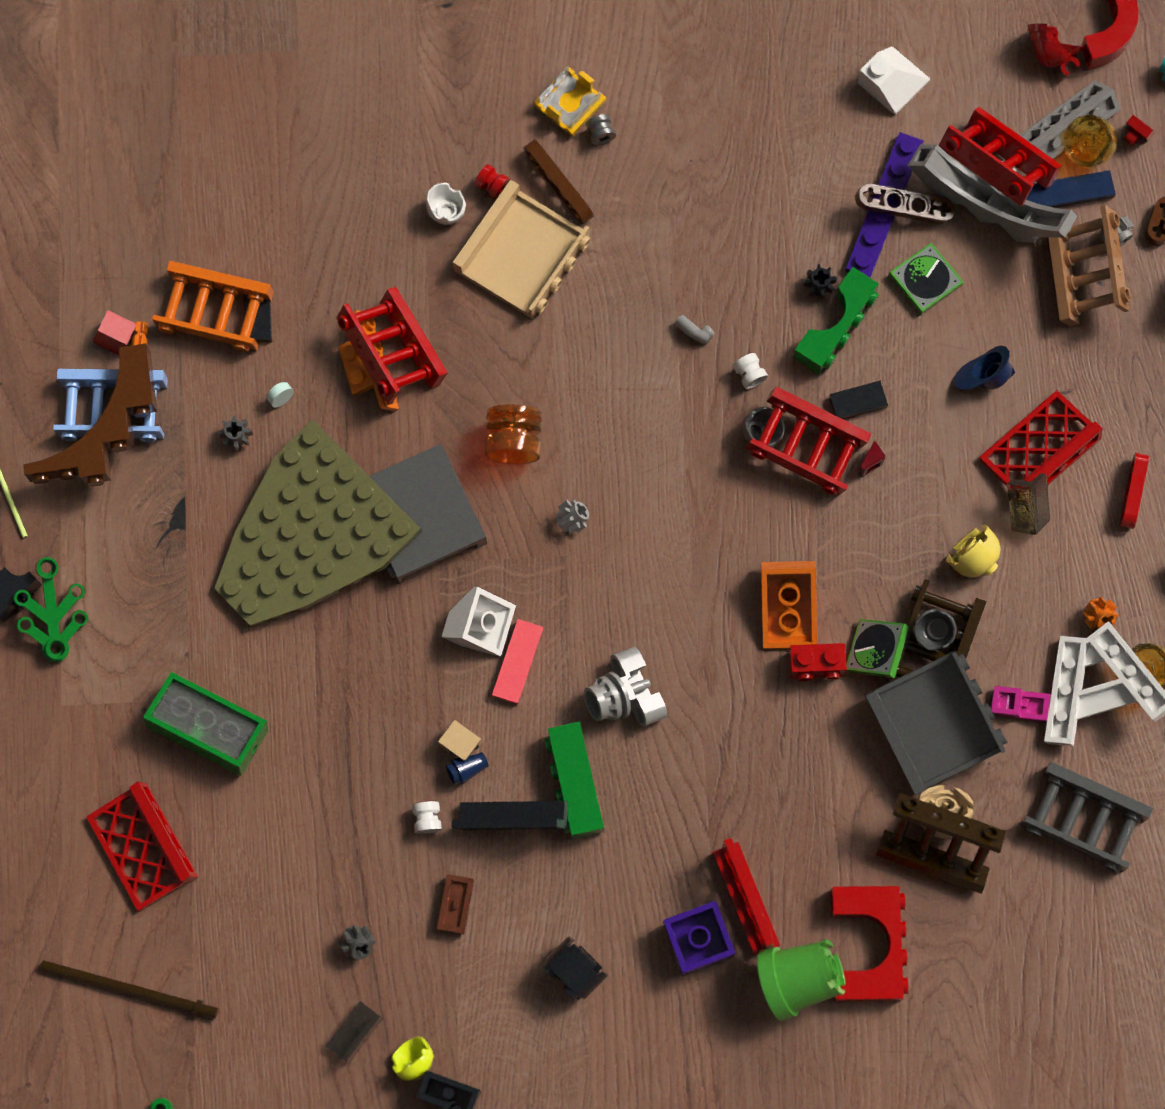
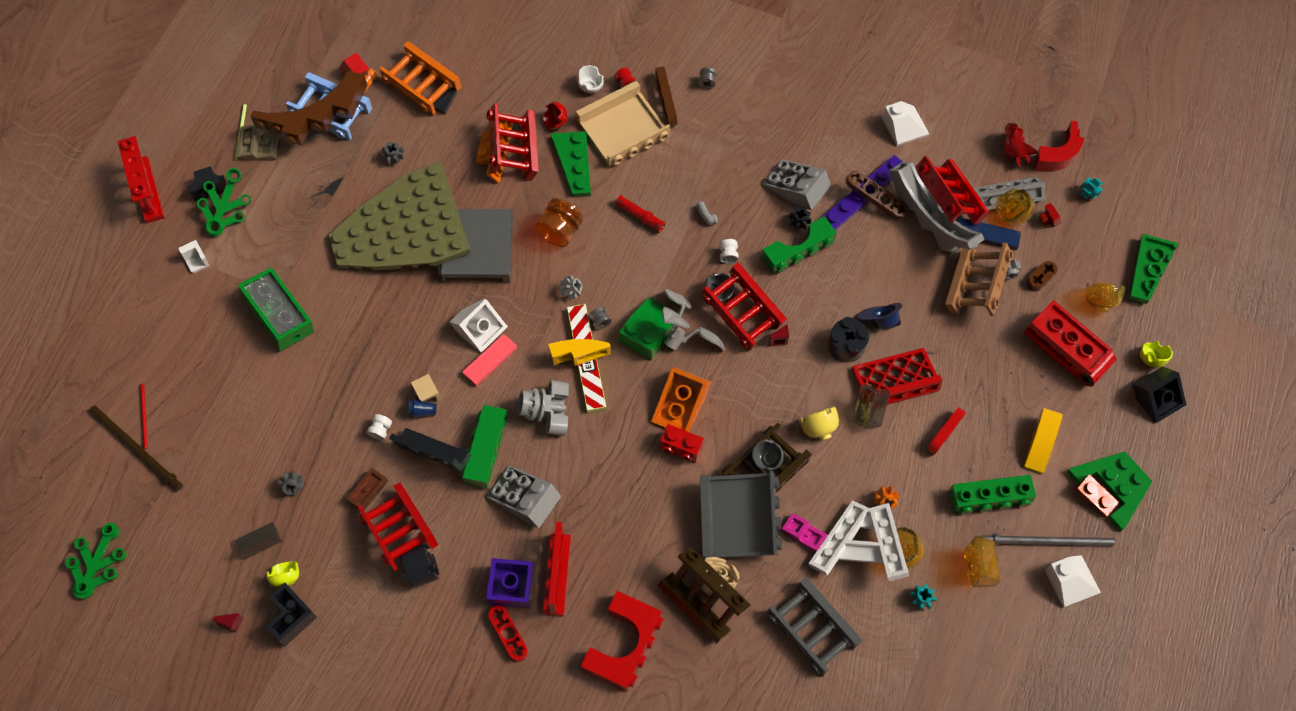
camera: 20 degrees right, 10 degrees down
red fence [86,781,199,911] -> none
light aqua tile [267,382,294,408] -> none
piece [534,66,606,137] -> none
bright green piece [757,939,845,1021] -> none
black tile [829,381,888,419] -> none
tile [846,619,909,678] -> none
tile [889,243,964,315] -> none
none -> red axle [140,383,148,449]
none -> white panel [179,240,210,274]
none -> dark tan slope [237,124,279,160]
none -> red fence [357,482,438,571]
none -> light grey slope [487,465,561,528]
none -> red beam [489,605,528,662]
none -> red hair [542,101,567,130]
none -> yellow slope [548,339,611,366]
none -> green wing [551,131,591,197]
none -> tile [567,304,606,413]
none -> flat silver wheel [588,307,612,330]
none -> red pin [615,195,666,232]
none -> green slope [619,297,677,360]
none -> light grey plant [662,289,725,352]
none -> light grey slope [763,159,831,210]
none -> black brick [828,317,869,362]

